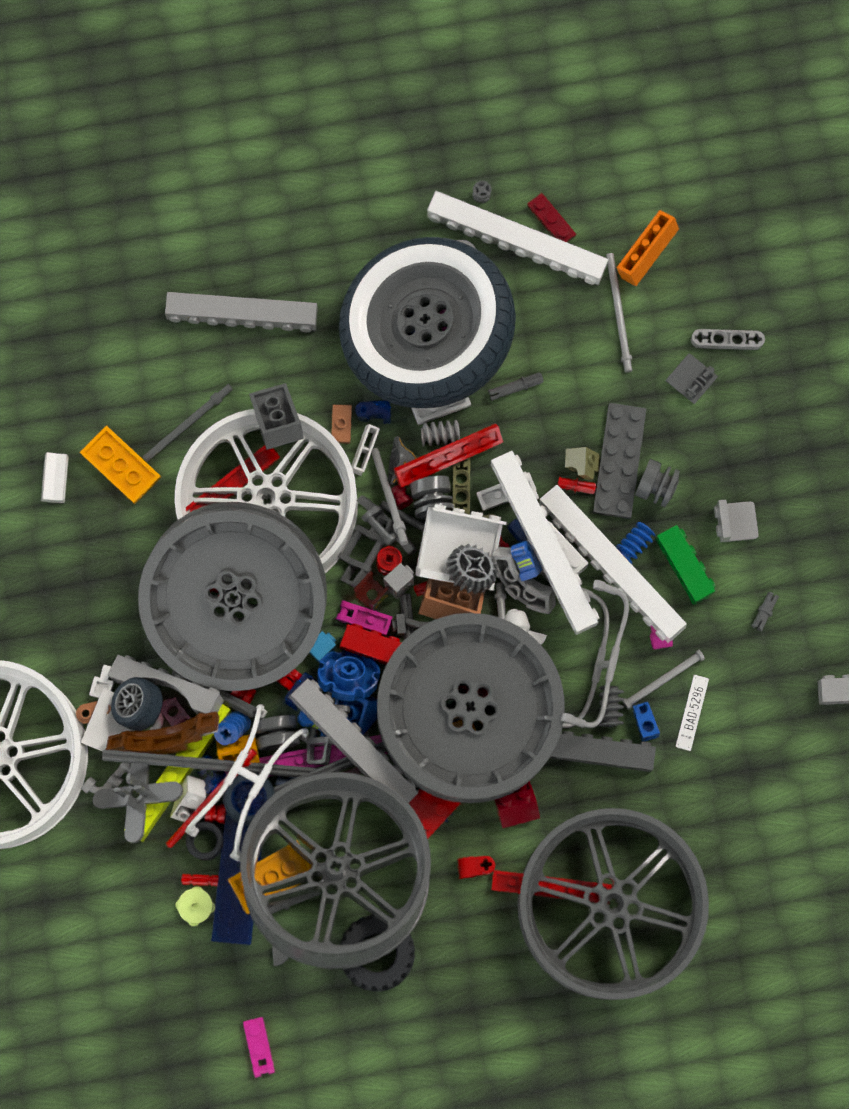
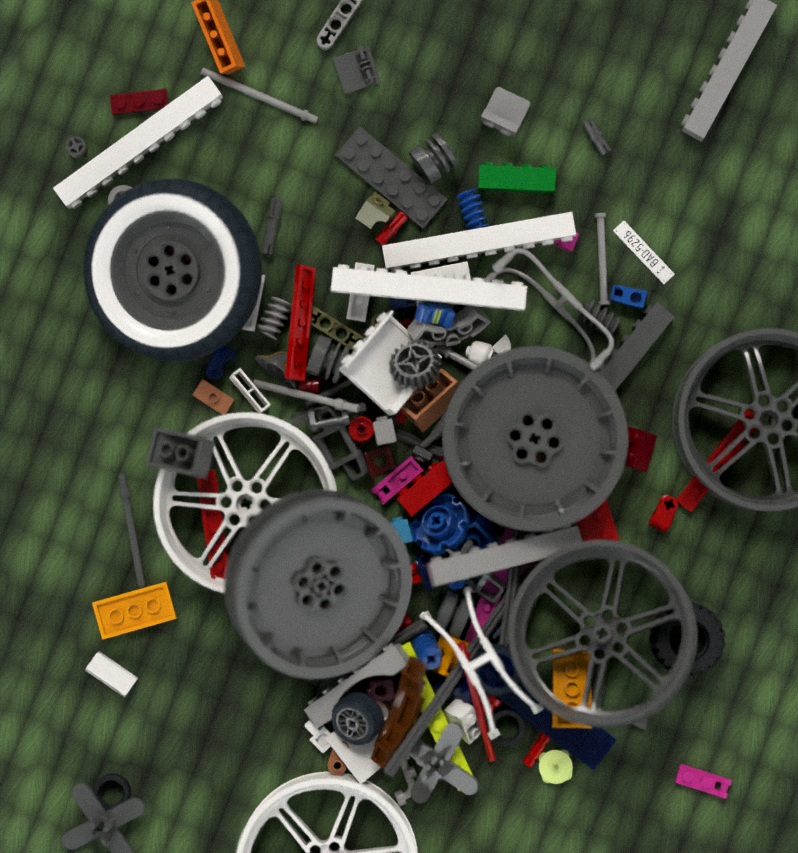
camera: 50 degrees left, 10 degrees up
light grey brick [165,292,318,332] -> none

